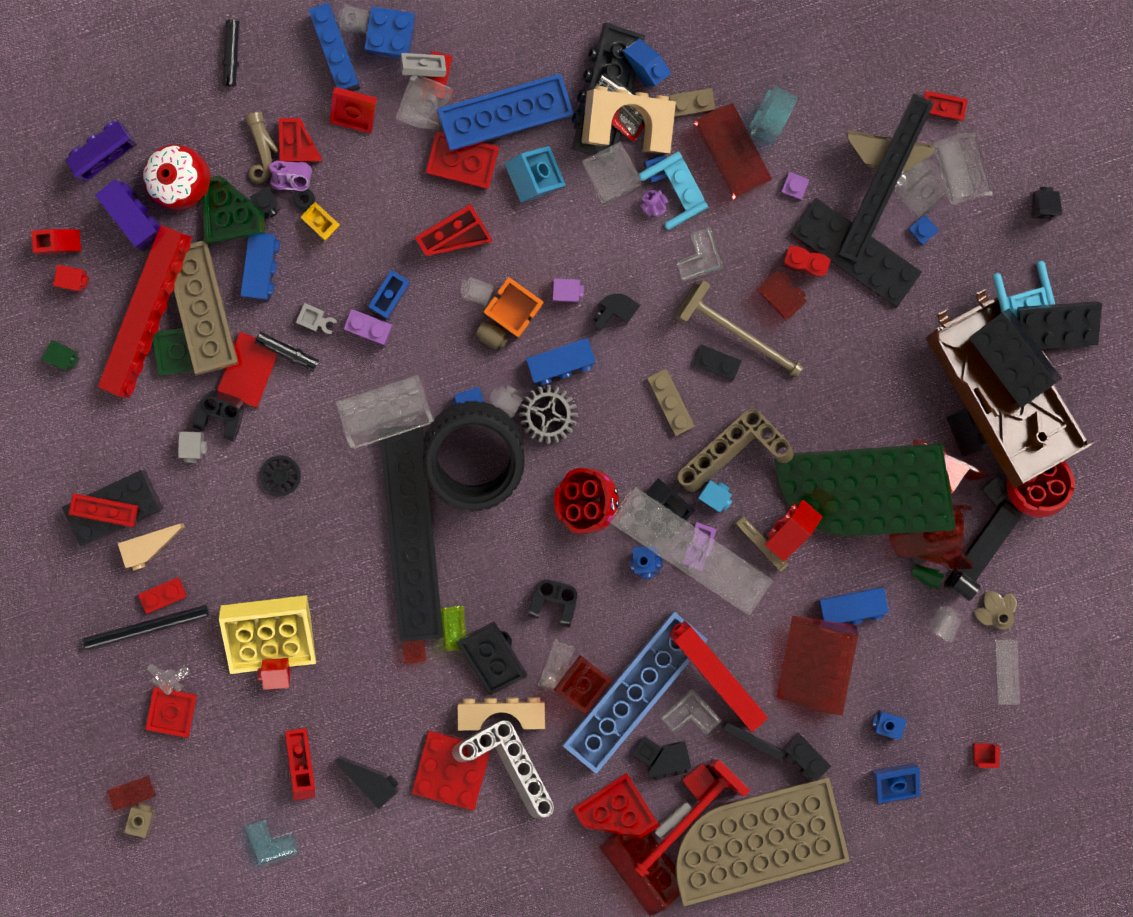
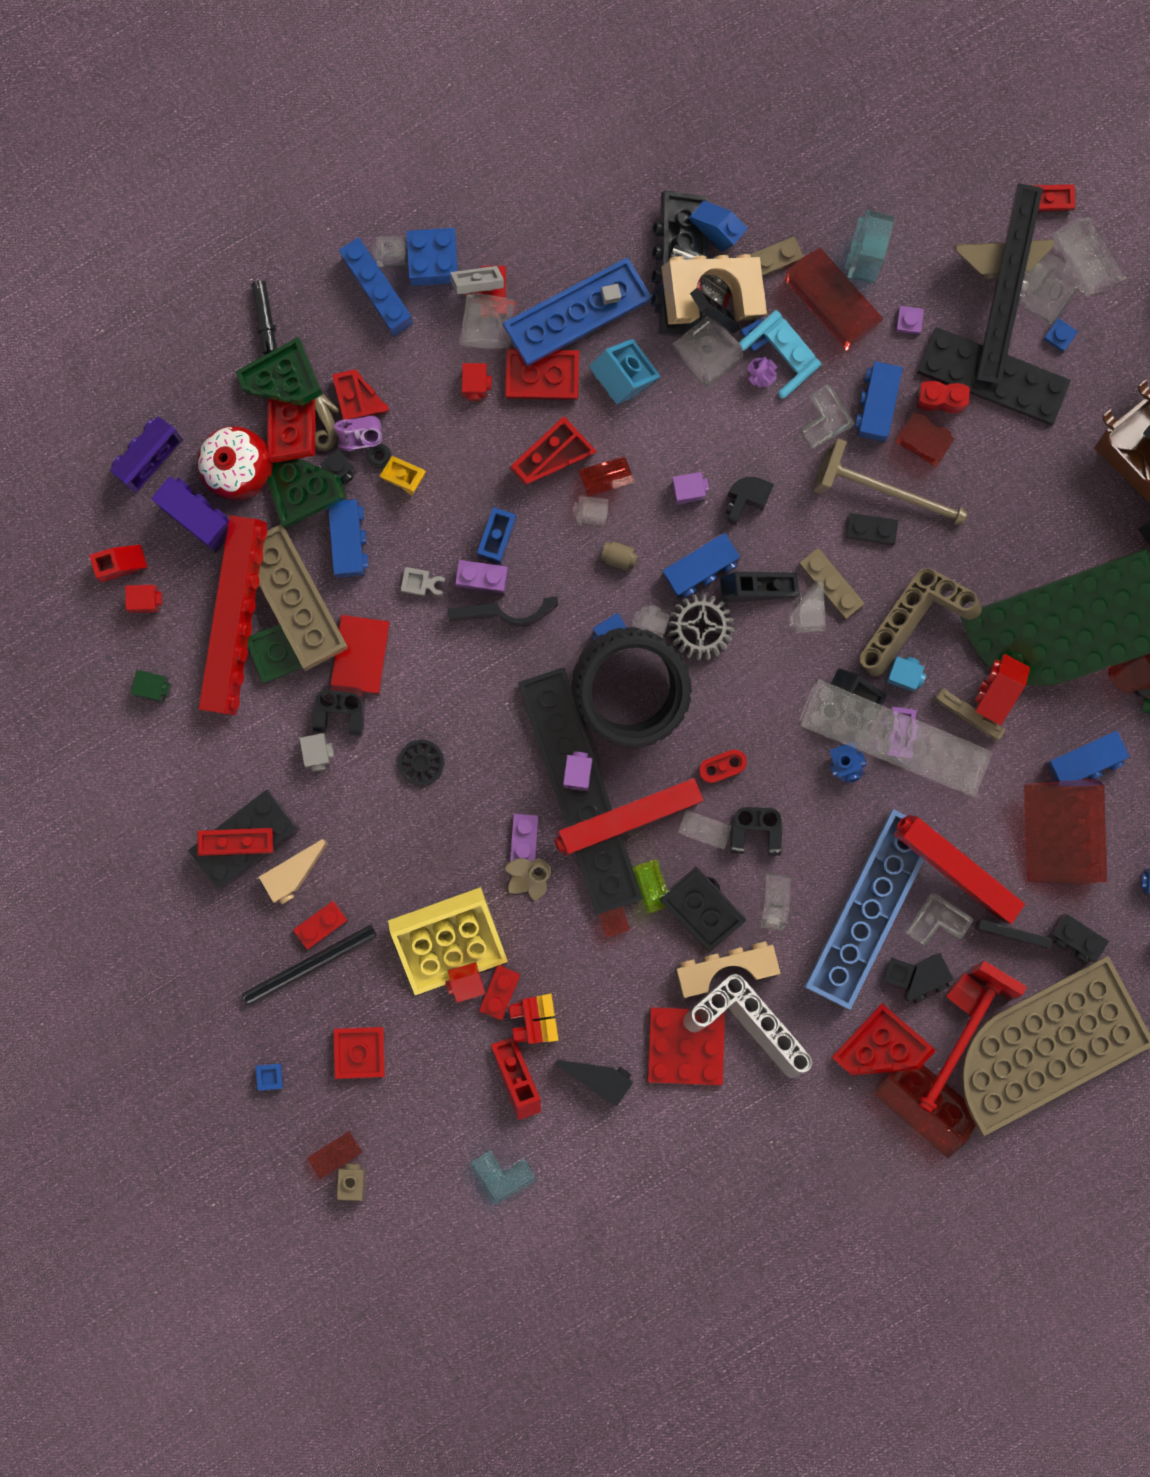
camera: 15 degrees left, 5 degrees down
clear piece [147,664,190,695] -> none
black pin [254,331,319,372] -> none
red plate [330,87,377,134] -> none
clear brick [336,374,434,449] -> none
orange piece [483,277,544,339] -> none
clear red slope [553,655,612,714] -> none
red cylinder [554,468,619,534] -> none
light grey plate [655,800,692,838] -> none
none -> dark green plate [236,337,323,406]
none -> blue plate [256,1063,284,1091]
none -> red tile [267,399,315,463]
none -> black piece [447,597,558,627]
none -> red brick [462,363,492,401]
none -> red plate [479,964,521,1020]
none -> dark tan plate [505,858,551,901]
none -> red hips [509,993,559,1044]
none -> medium lavender plate [510,814,538,862]
none -> red brick [554,778,704,856]
none -> medium lavender brick [563,752,592,792]
none -> clear red plate [579,456,635,497]
none -> light grey piece [600,284,621,305]
none -> clear plate [678,810,732,850]
none -> black tile [690,288,740,334]
none -> red plate [699,749,747,783]
none -> black slope [720,572,800,602]
none -> clear slope [789,580,826,633]
none -> blue brick [855,361,903,442]

